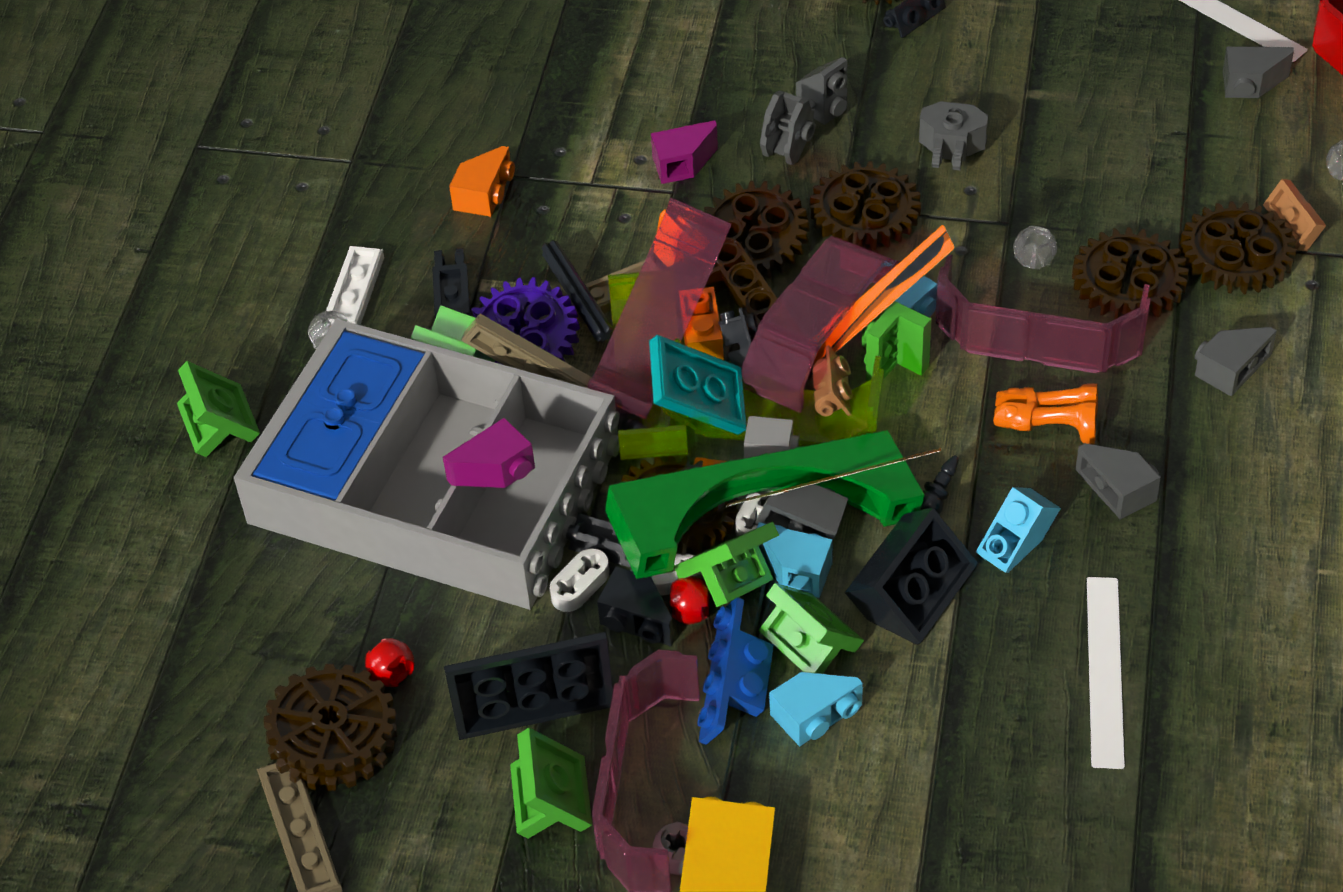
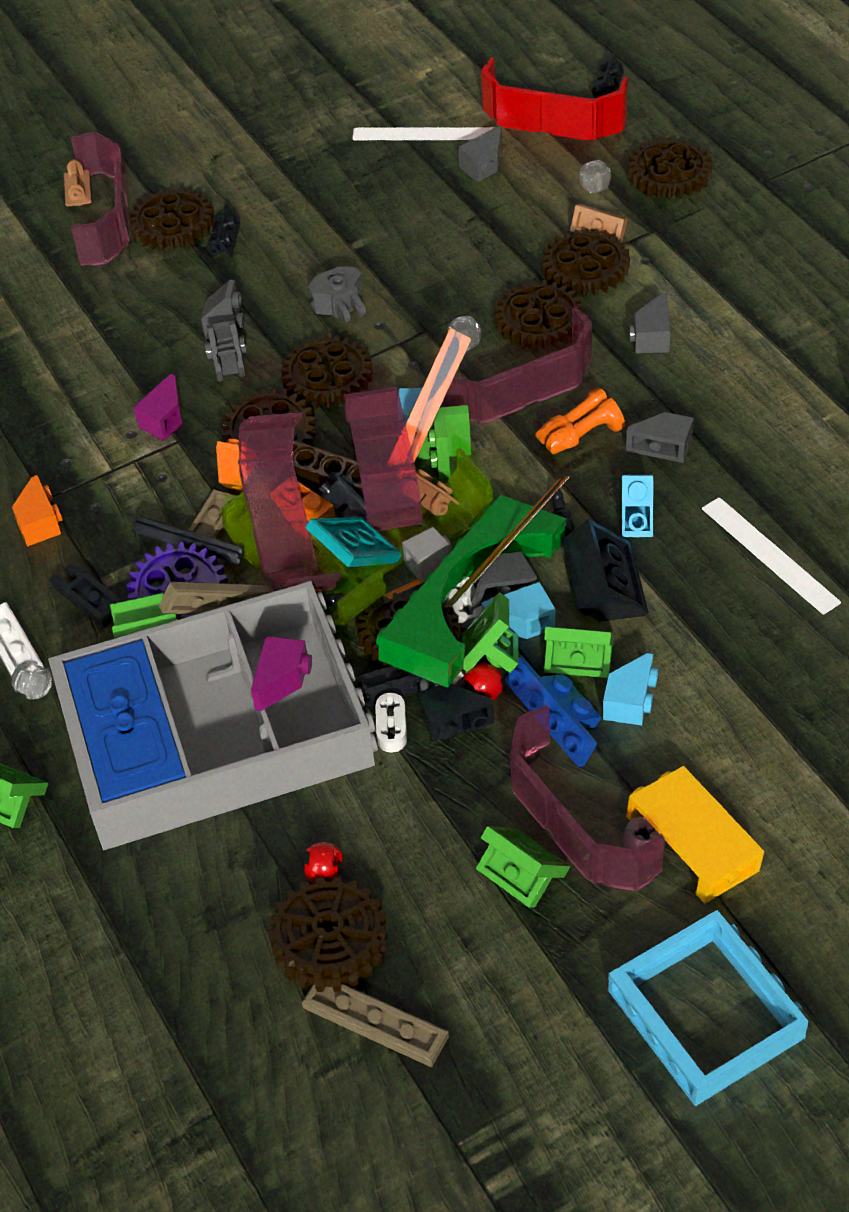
camera: 40 degrees left, 0 degrees up
black slope [444,632,615,740] -> none

